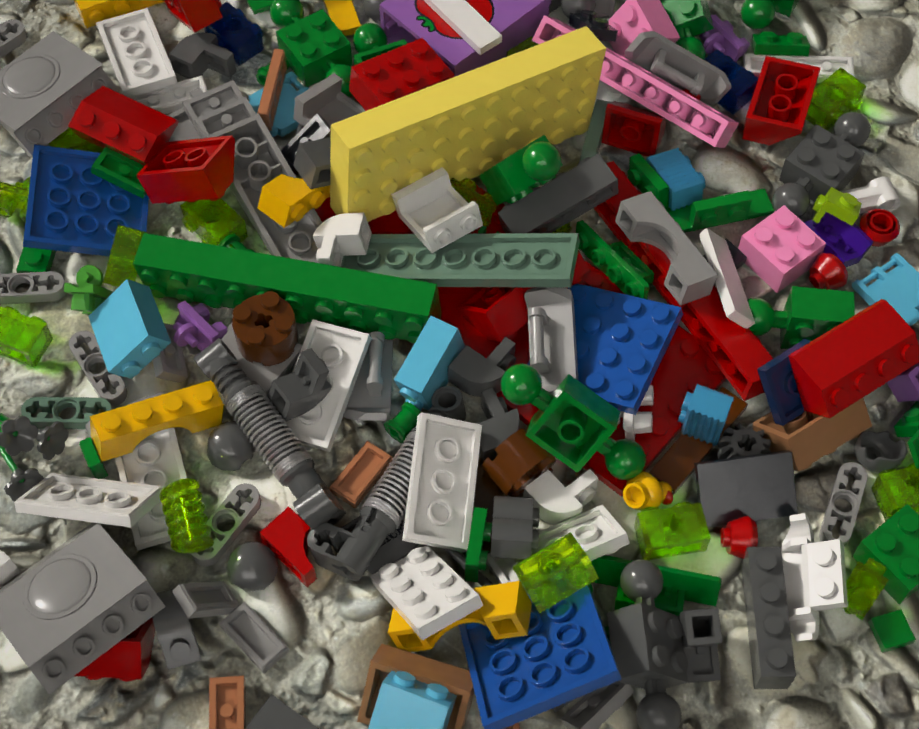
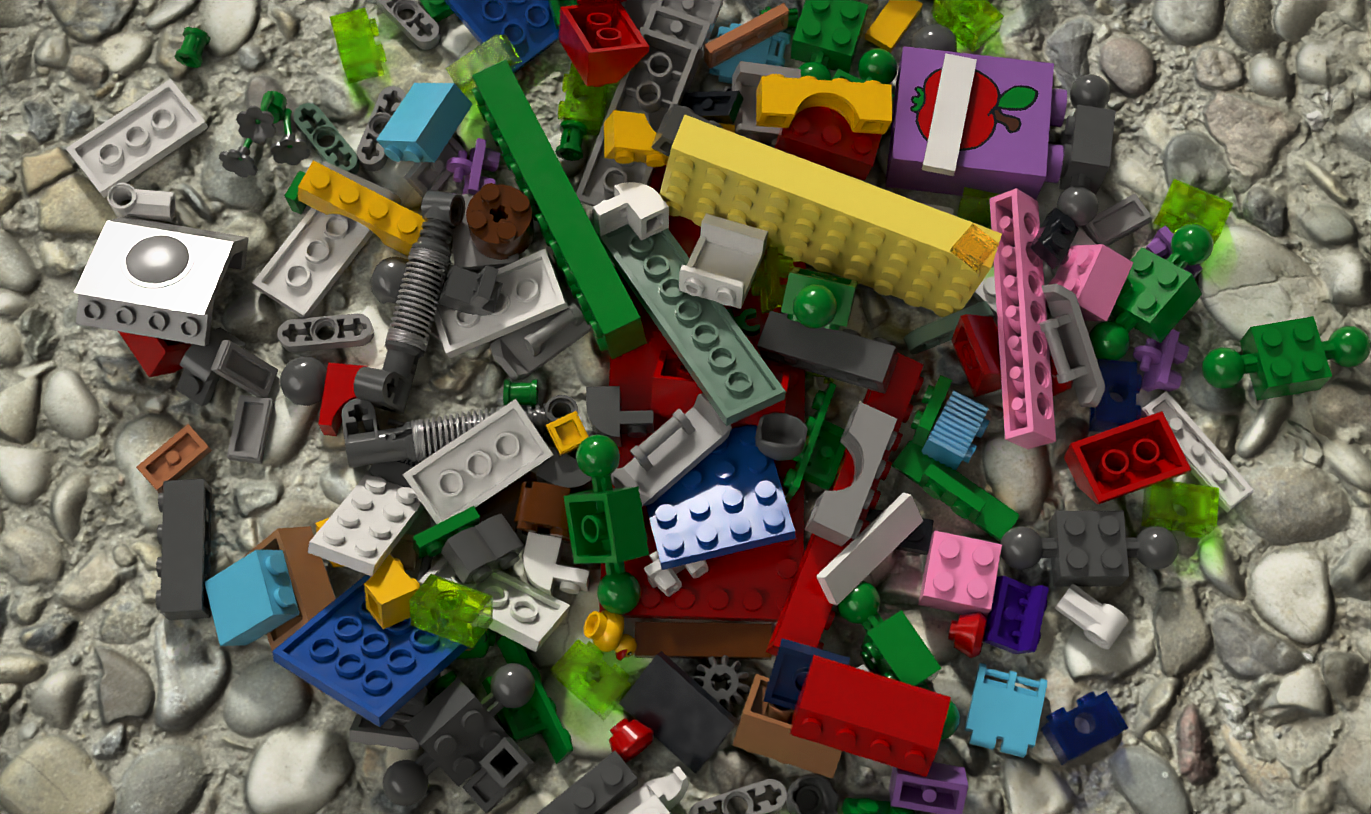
camera: 50 degrees right, 10 degrees up
white tile [14,473,165,527] -> none
bright green hips [64,265,113,315] -> none
clear neon green piece [159,478,214,554] -> none
nougat tile [329,441,393,509] -> none
medium azure brick [394,316,466,411] -> none
dark azure brick [678,384,734,446] -> none
green plate [751,31,810,56] -> none
lime bracket [812,187,862,226] -> none
red cone [860,209,900,247] -> none
none -> yellow tile [546,411,589,456]
none -> dark grey hair [755,412,808,461]
none -> yellow arch [756,74,892,134]
none -> clear yellow tile [950,223,999,272]

